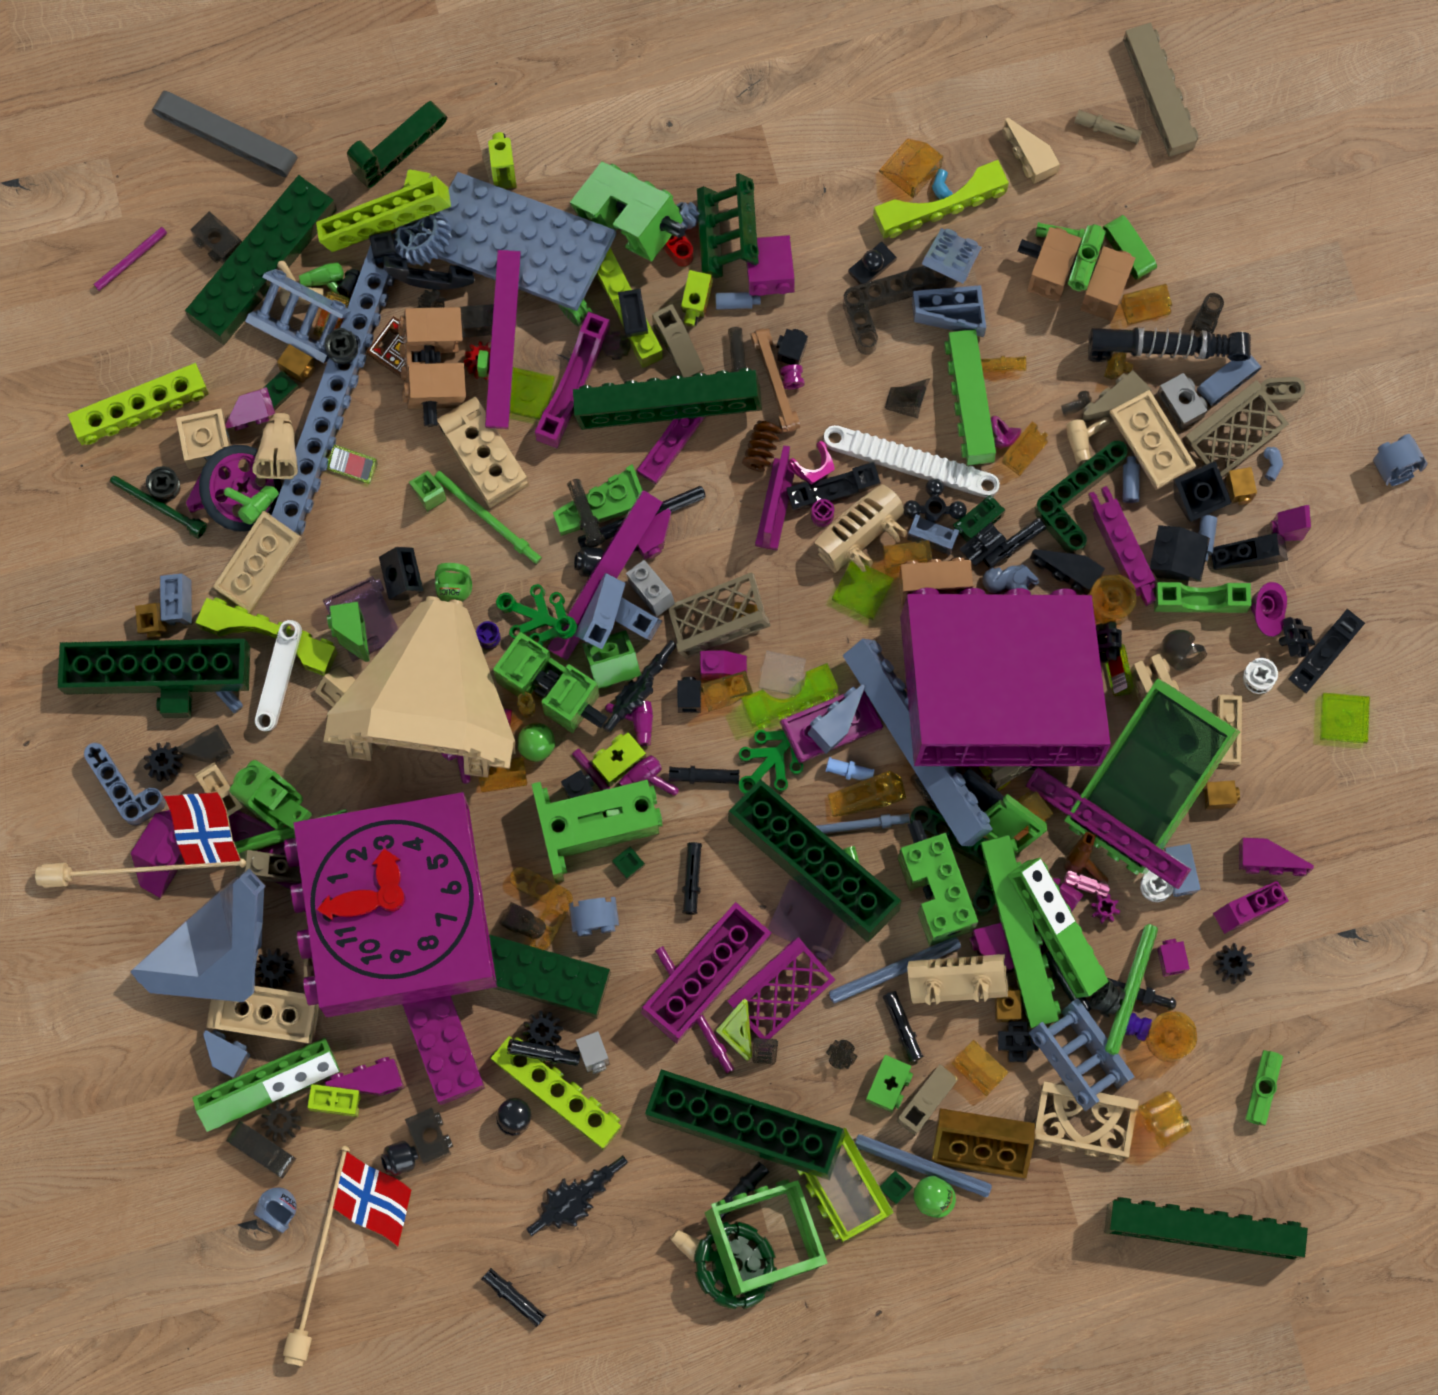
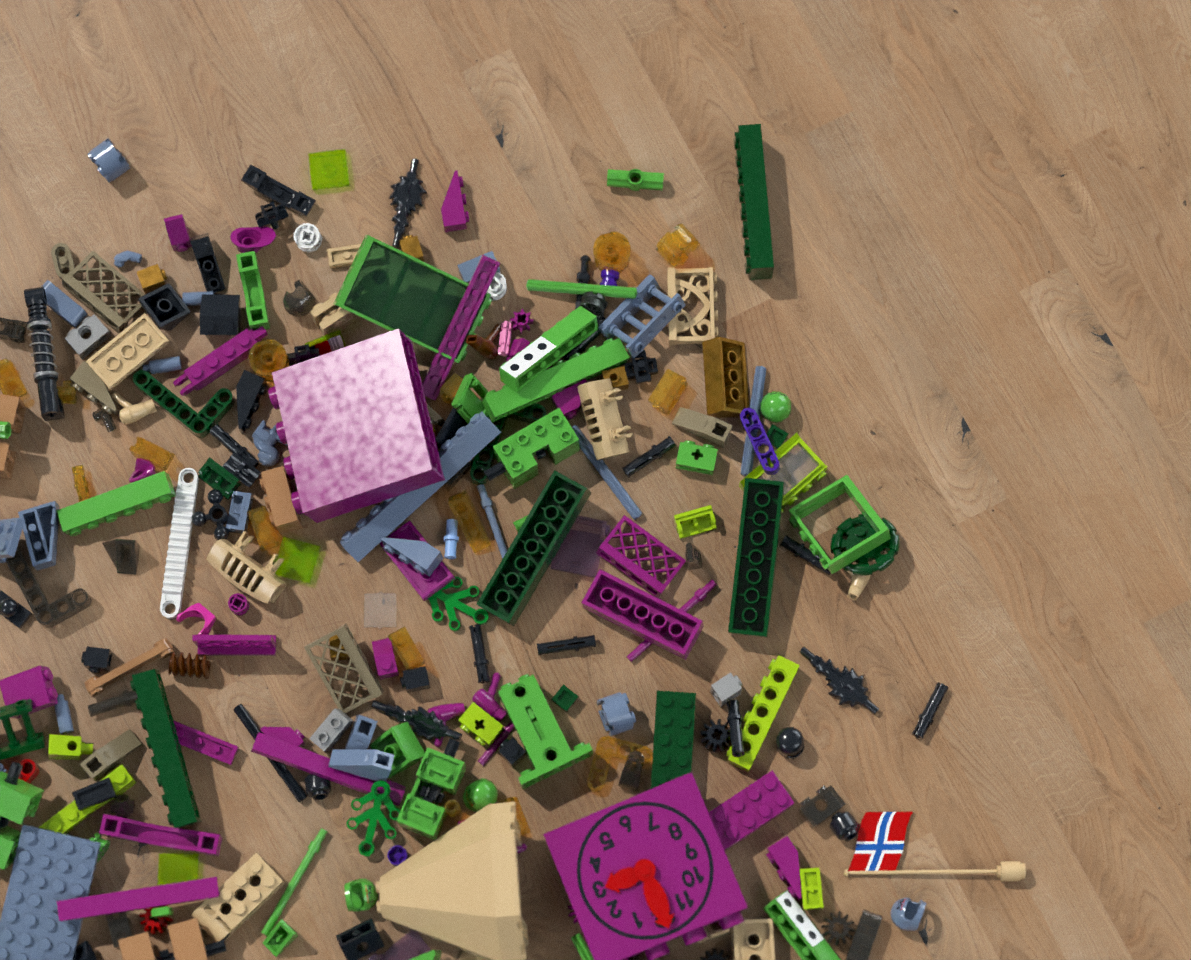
camera: 100 degrees left, 0 degrees up
bright green wing [553,464,642,536] -> none
clear smoke pin [567,479,606,547] -> none
lime tile [716,999,752,1061] -> none
clear neon green arch [741,663,838,729] -> none
magenta wheel [780,365,805,390] -> none
black slope [786,462,881,510] -> none
clear smoke gear [826,1040,858,1069] -> none
magenta brick [1157,939,1190,977] -> none
magenta slope [1213,881,1289,934] -> none
black gear [1213,943,1255,984] -> none
none -> black piece [389,159,427,248]
none -> lime hinge [674,505,717,539]
none -> dark purple beam [740,408,780,475]

